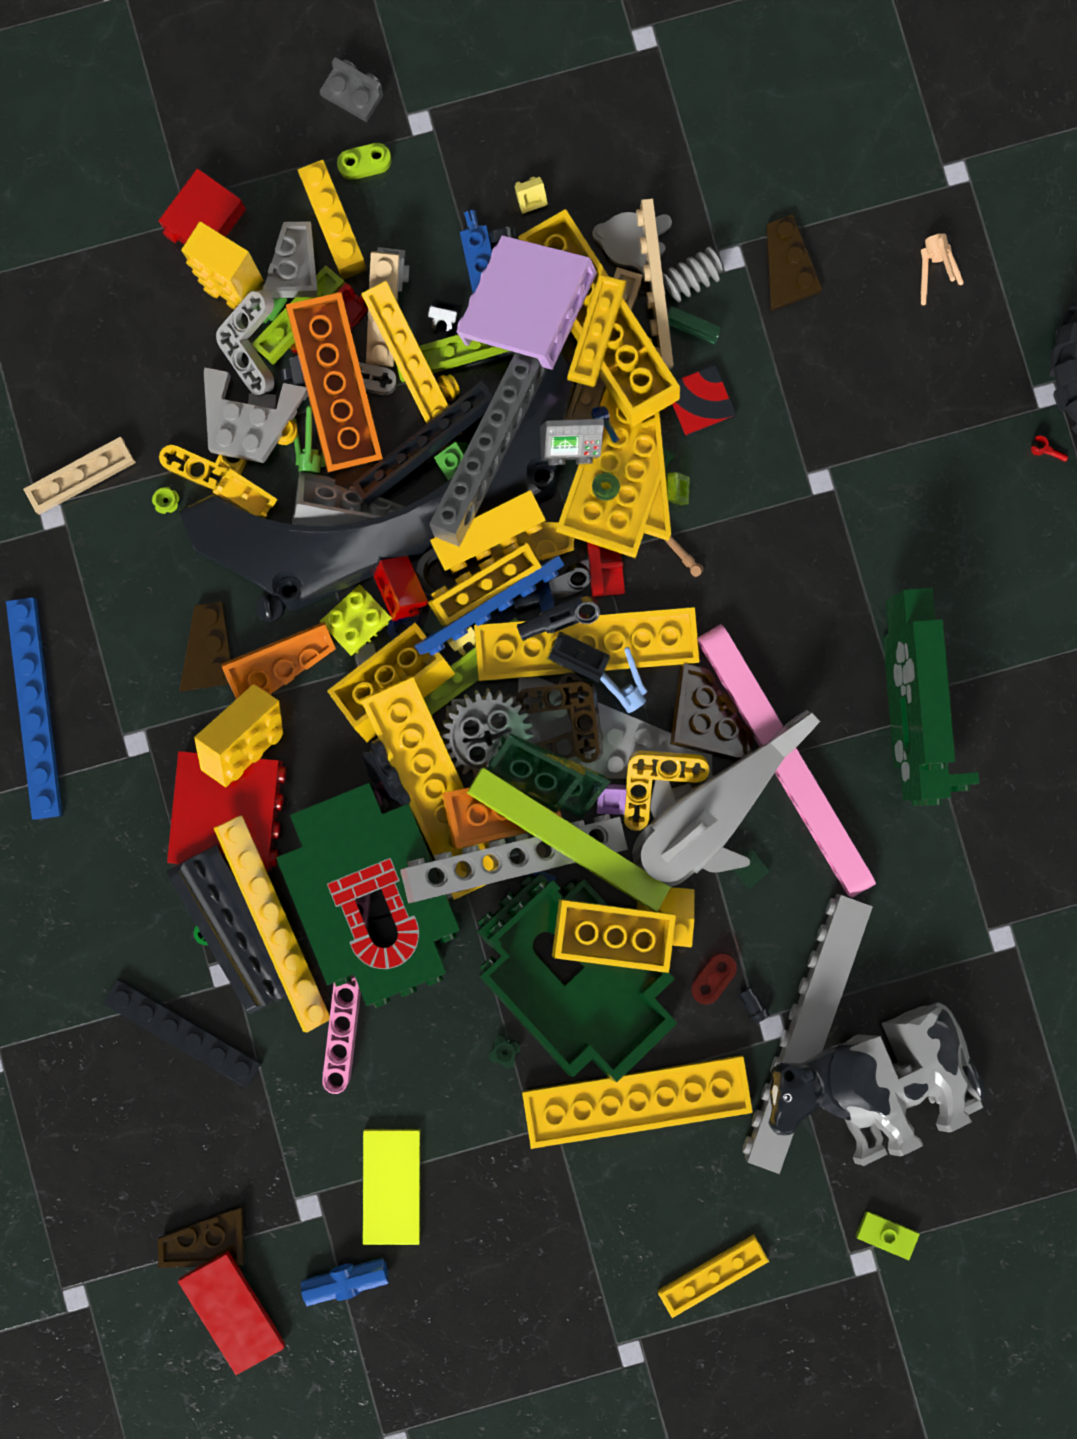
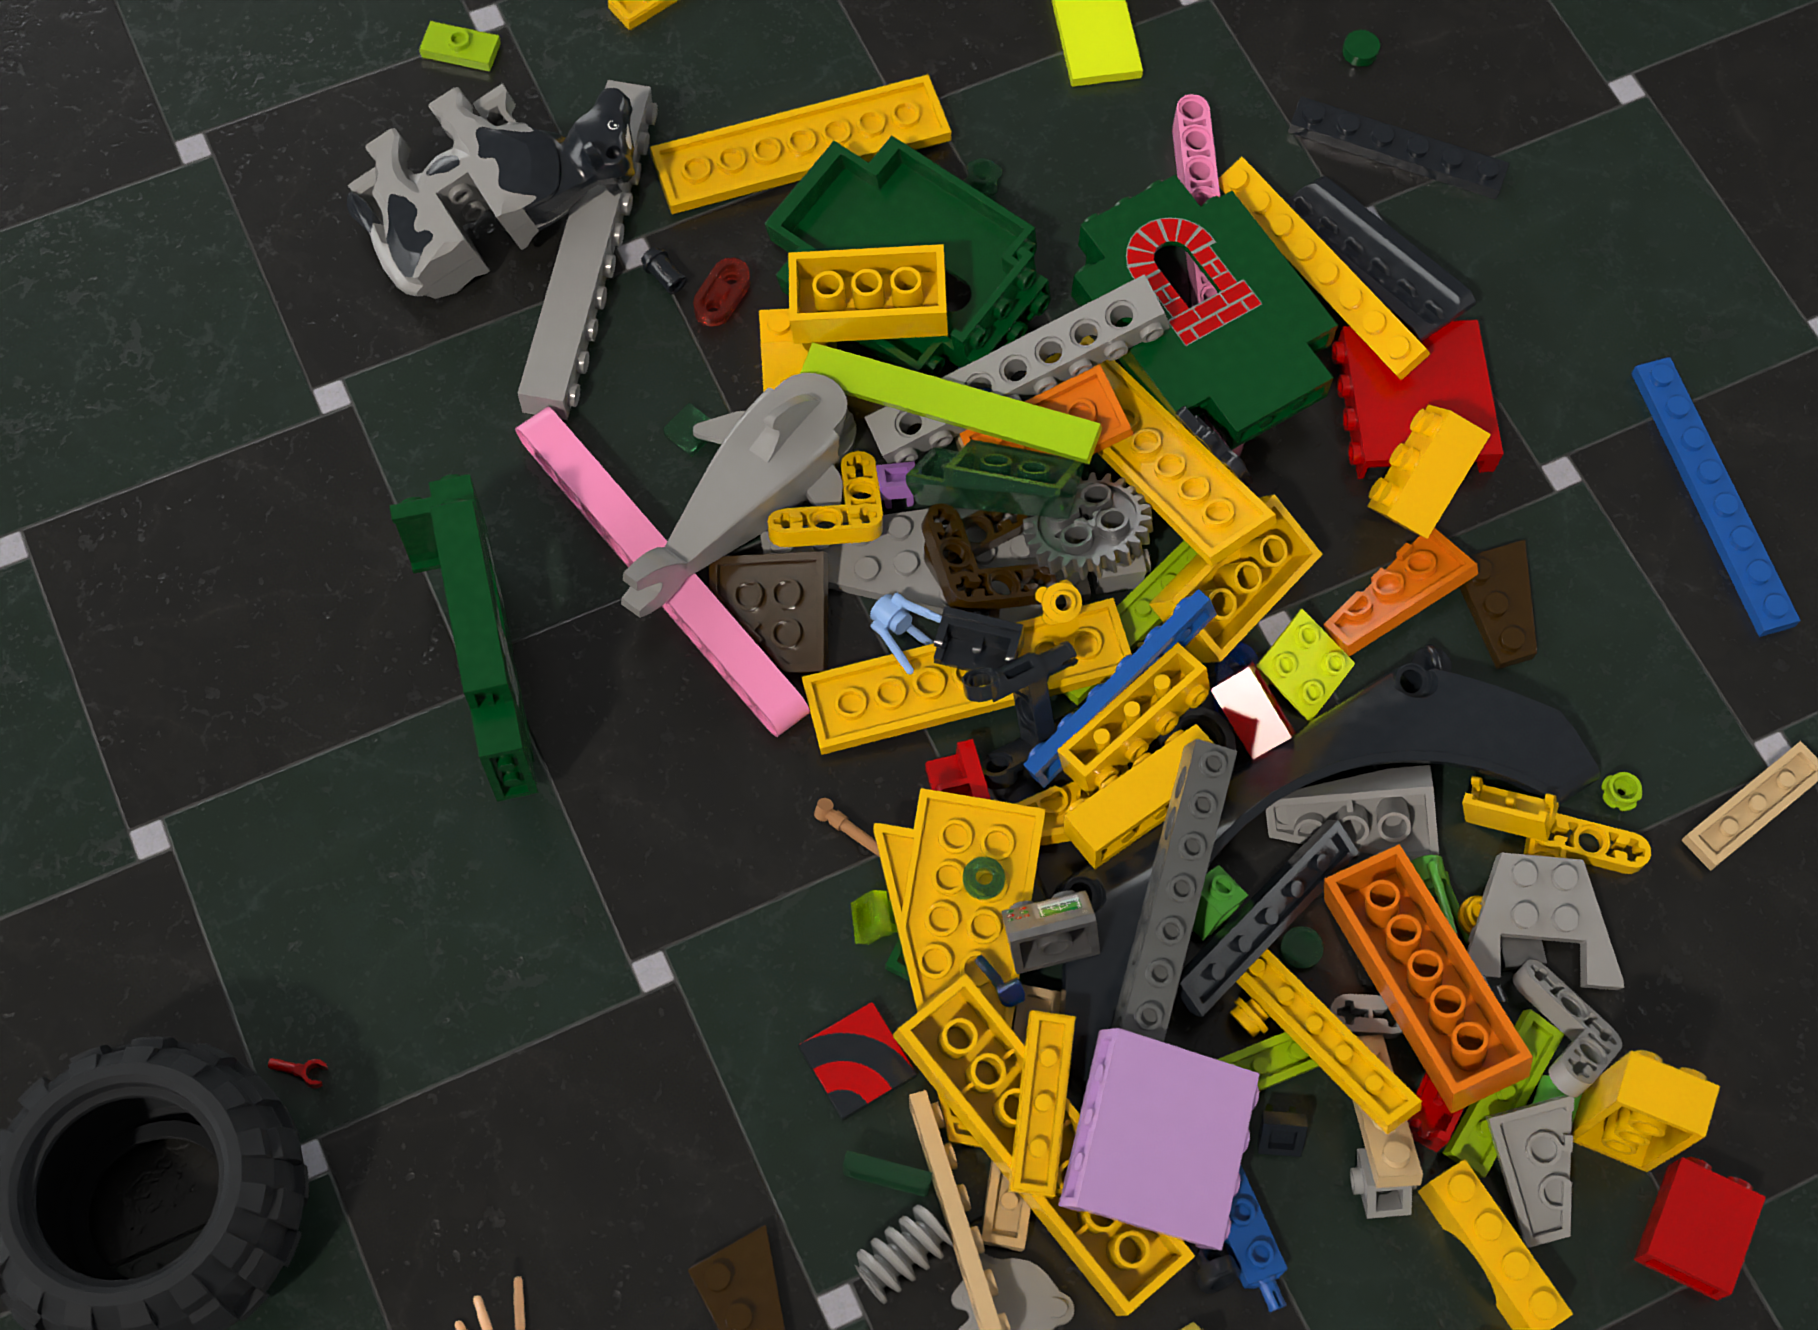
camera: 165 degrees right, 20 degrees down
none -> yellow brick [1035,580,1082,625]
none -> clear green plate [1281,926,1324,969]
none -> dark green tile [1342,30,1380,67]

